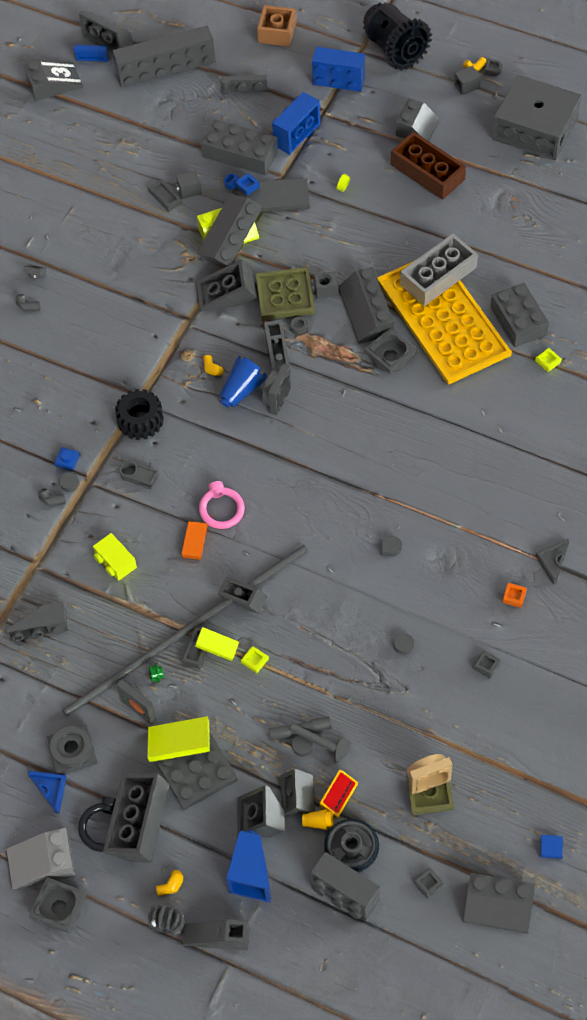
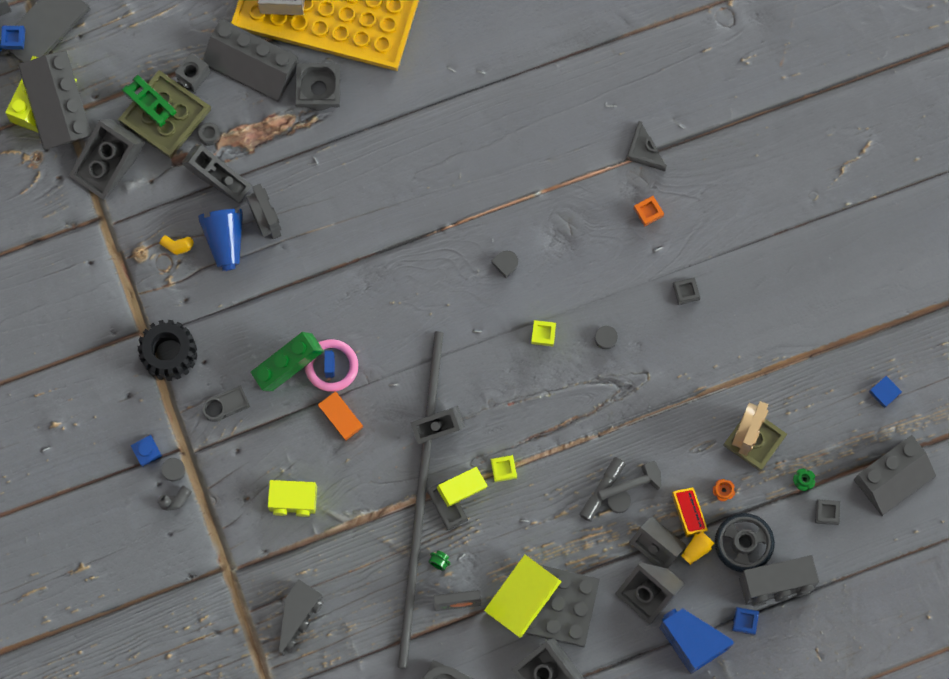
camera: 50 degrees left, 15 degrees up
none -> green plate [121,75,177,128]
none -> green brick [250,332,324,391]
none -> blue tile [324,351,335,378]
none -> neon yellow plate [531,320,556,347]
none -> orange plate [713,479,735,501]
none -> blue tile [732,607,759,635]
none -> green plate [793,468,815,491]

